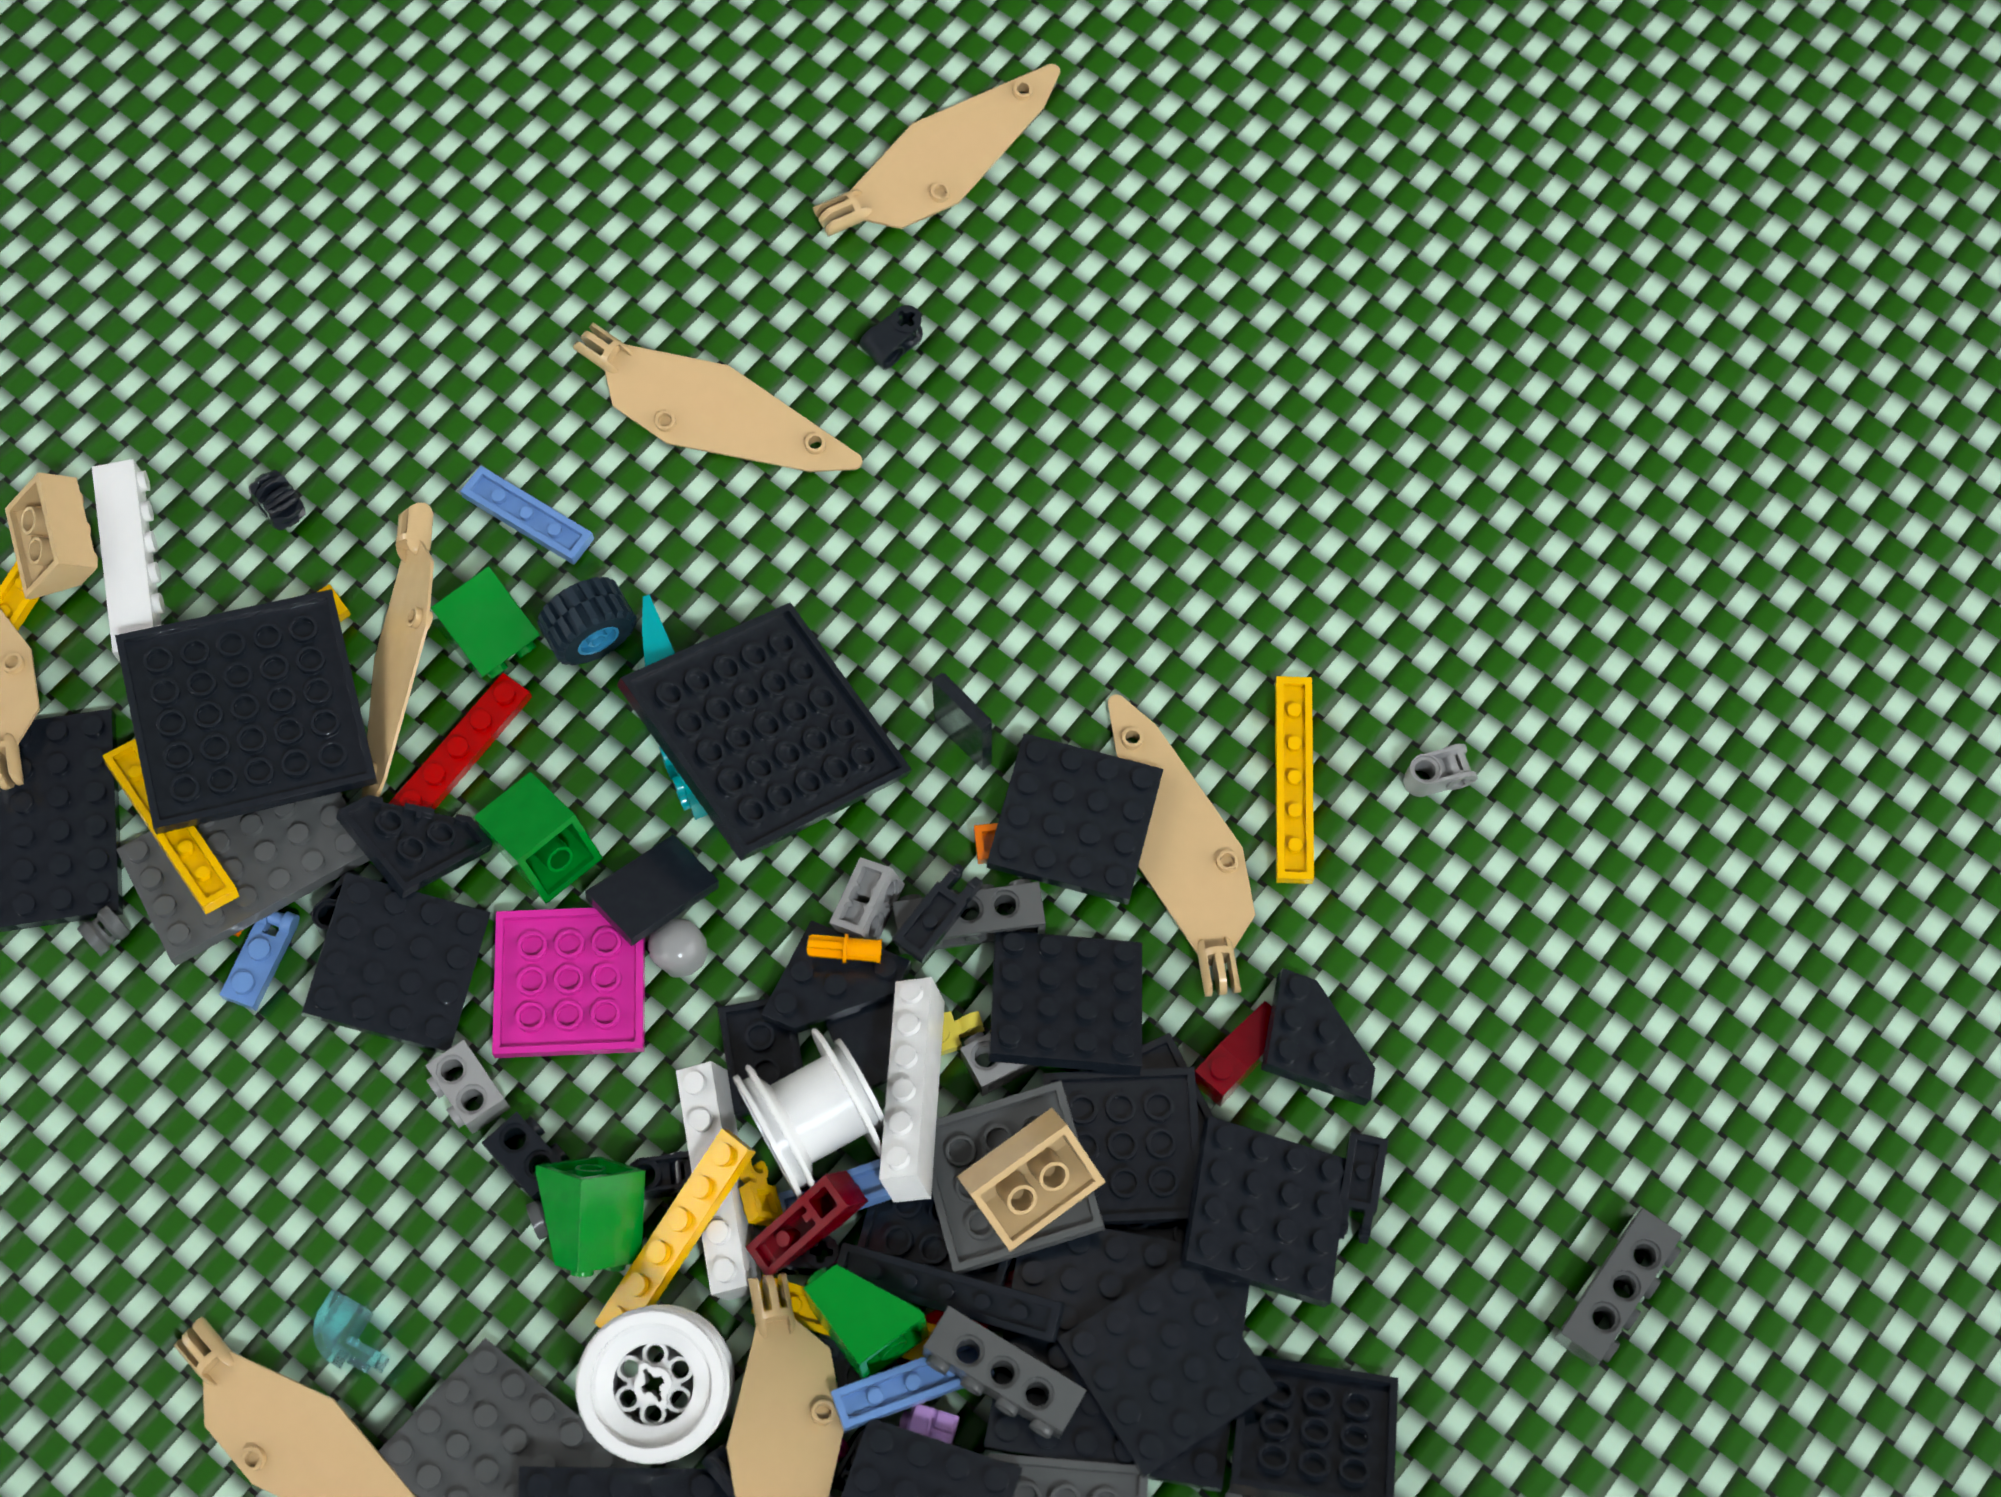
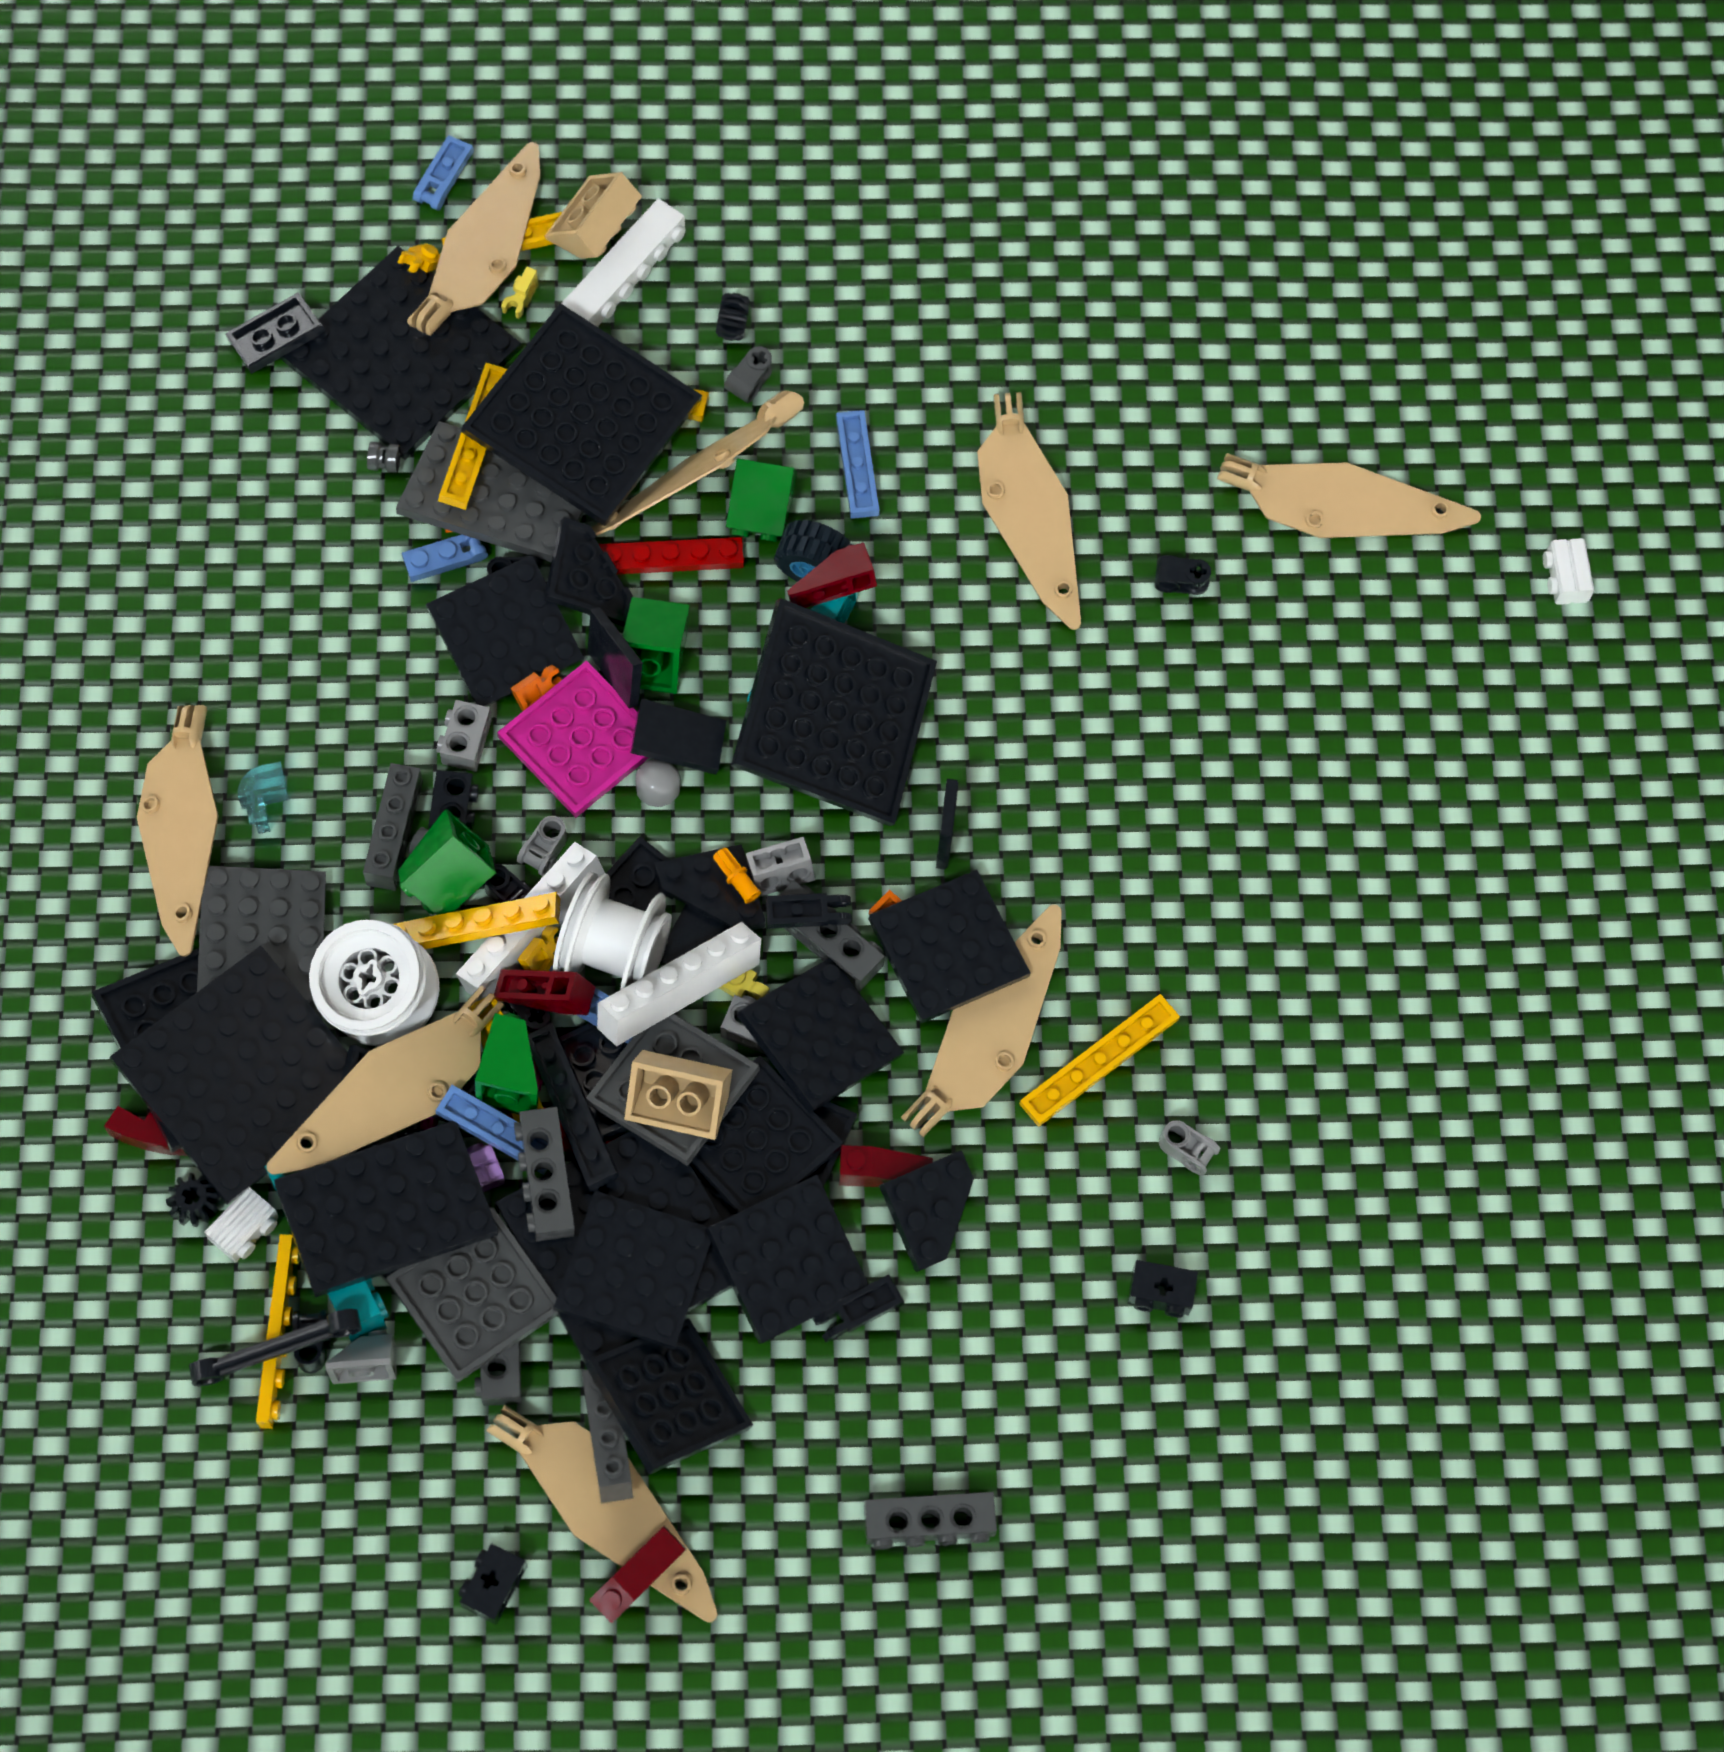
camera: 45 degrees right, 0 degrees up
none -> dark grey brick [363,763,423,891]
none -> light yellow plate [502,267,538,319]
none -> orange plate [510,665,563,711]
none -> light grey piece [517,816,567,876]
none -> black tile [587,607,643,709]
none -> dark grey piece [724,346,772,403]
none -> dark red slope [787,542,877,608]
none -> black brick [1127,1260,1198,1318]
none -> white brick [1543,538,1594,604]

